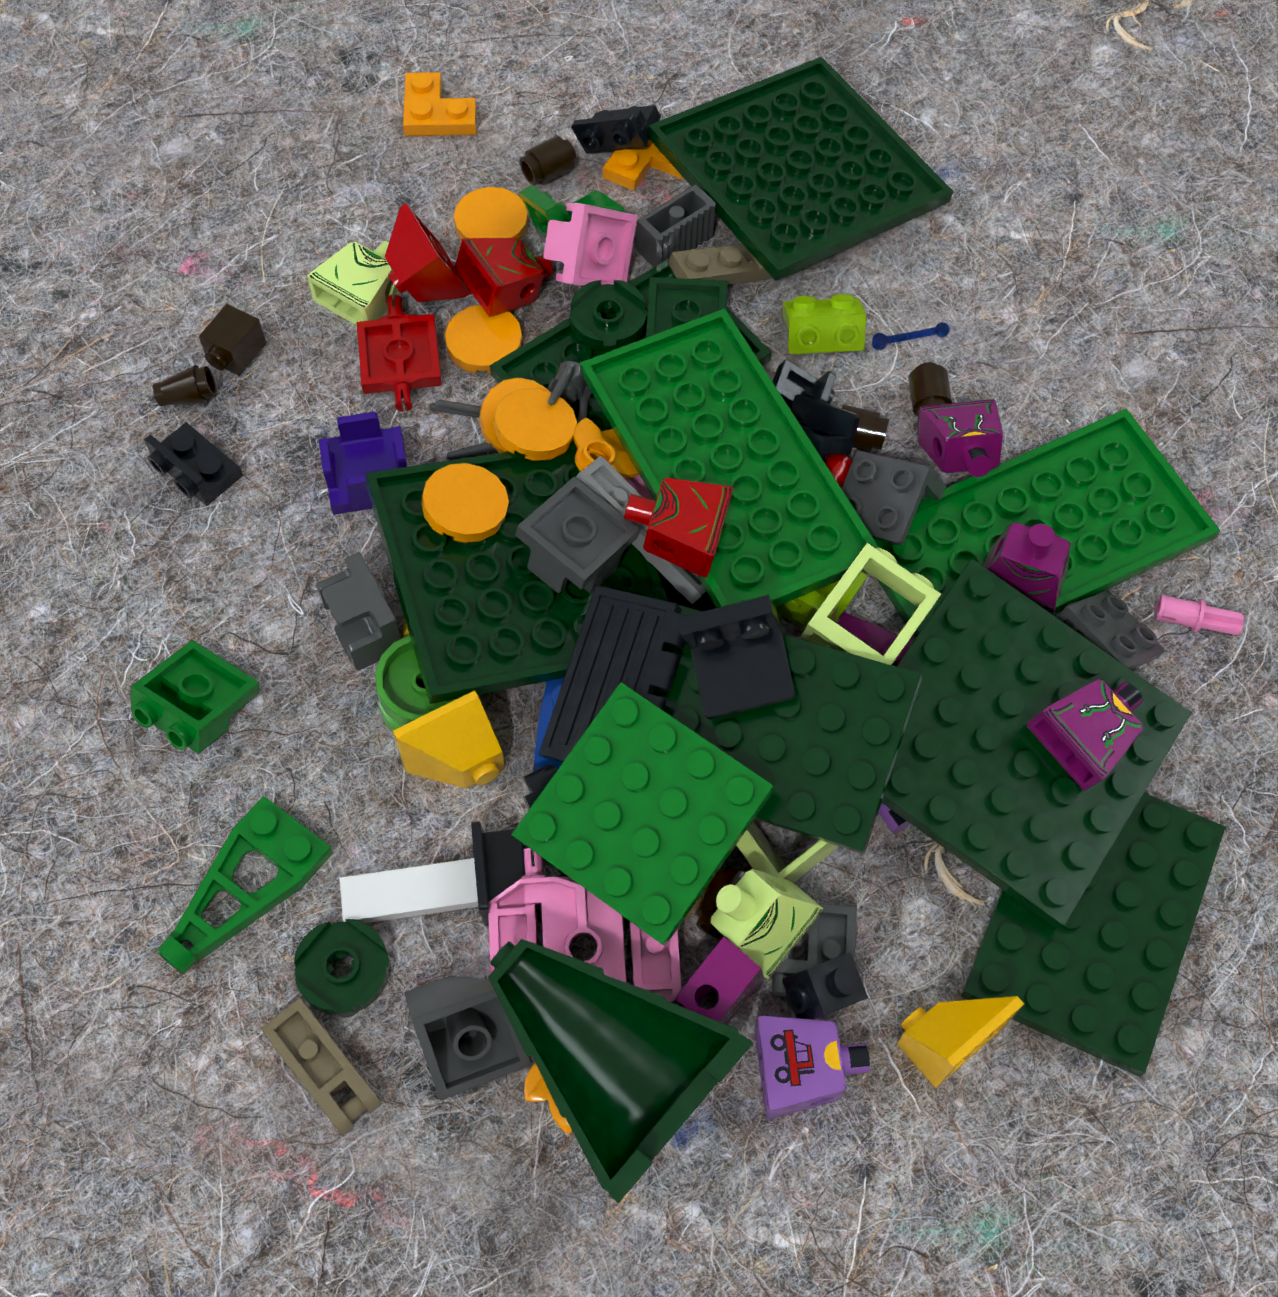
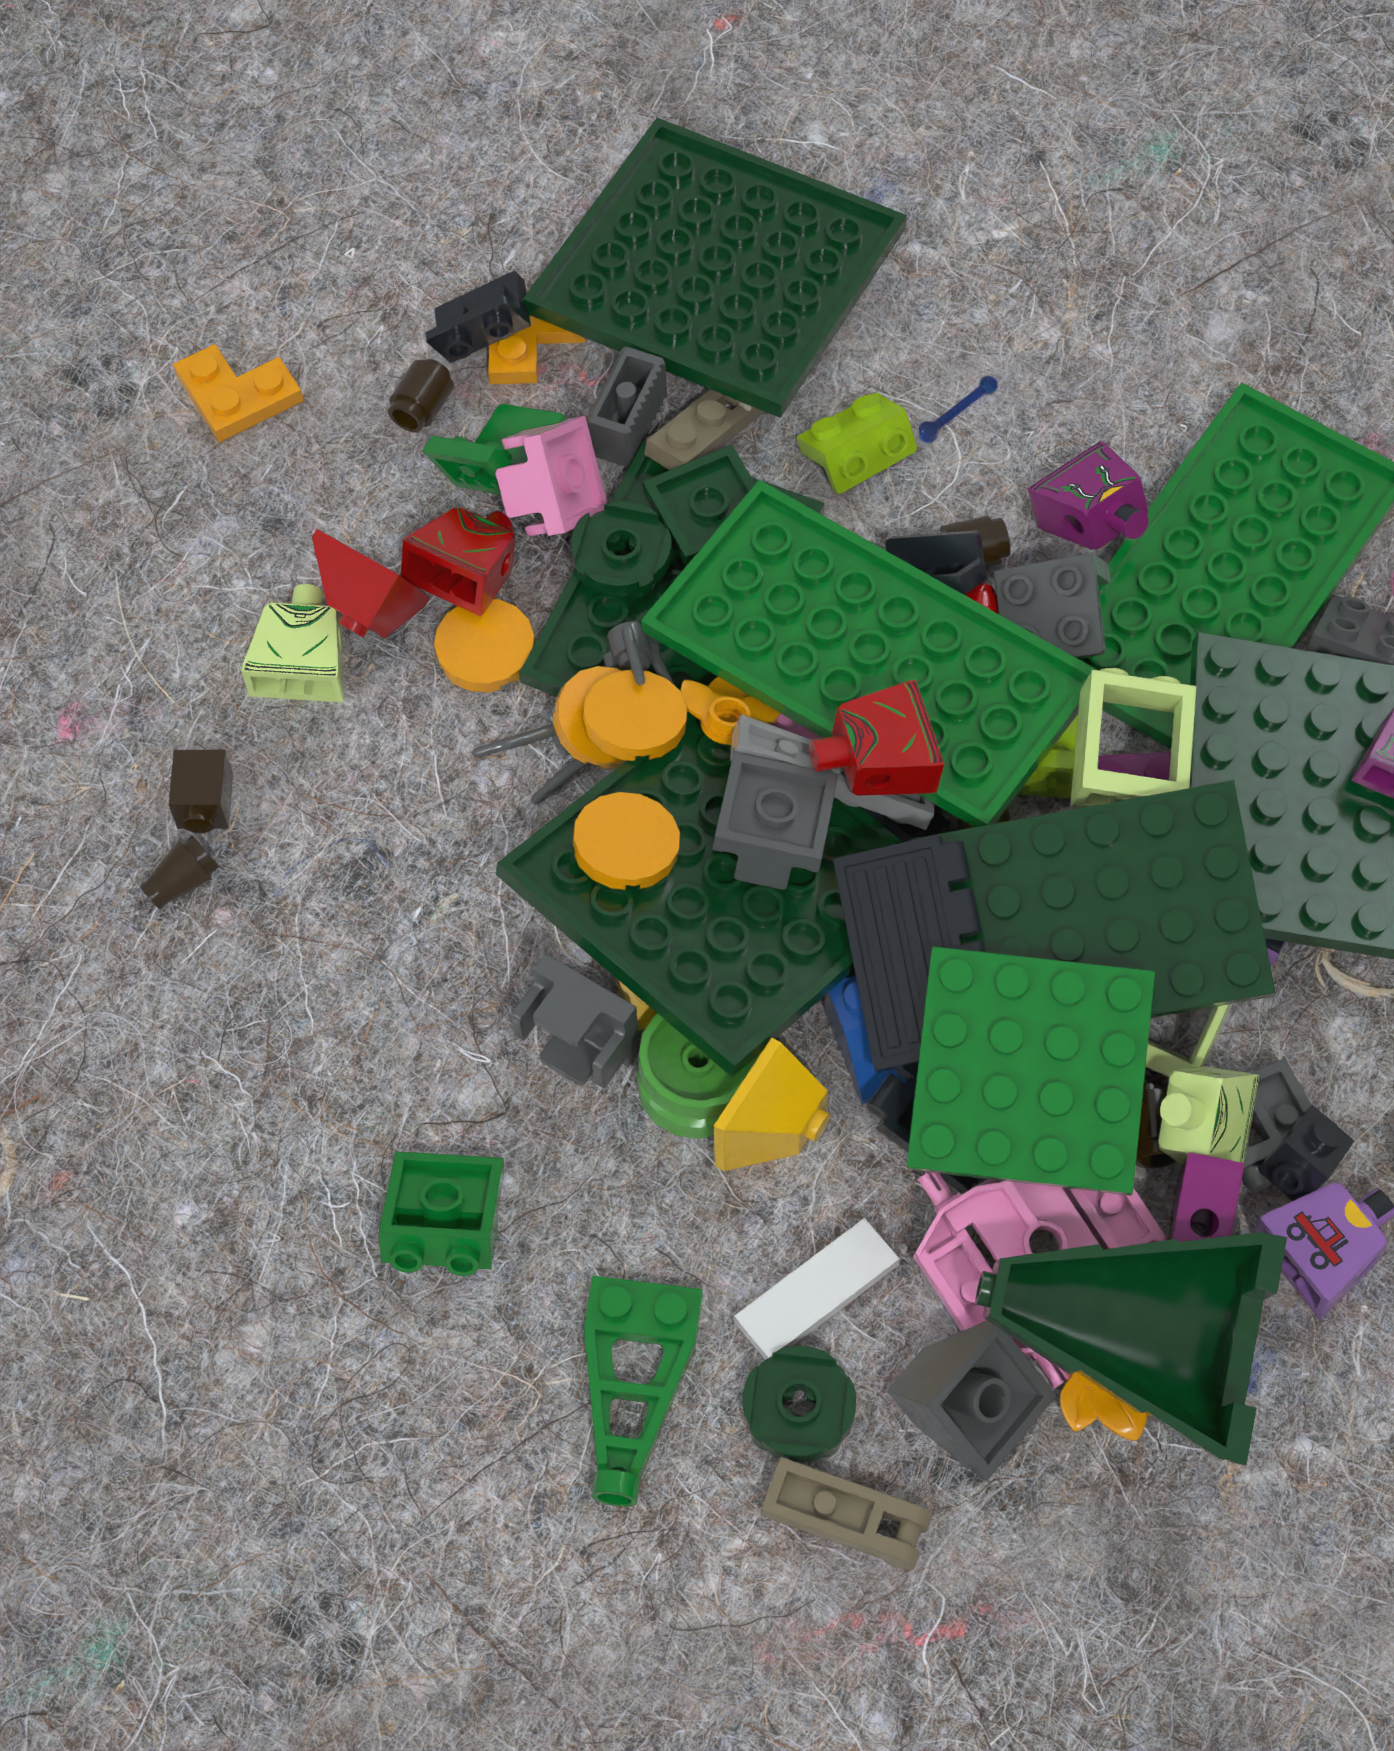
camera: 25 degrees left, 0 degrees up
black bracket [144,422,243,506] -> none
dark purple panel [319,412,408,515] -> none
red plate [357,295,442,412] -> none
light orange tile [454,187,528,240] -> none
black panel [471,821,525,926] -> none
black bracket [678,595,796,719] -> none
black bracket [772,360,836,410] -> none
dark brown brick [908,362,952,420] -> none
magenta torso [983,523,1071,613] -> none

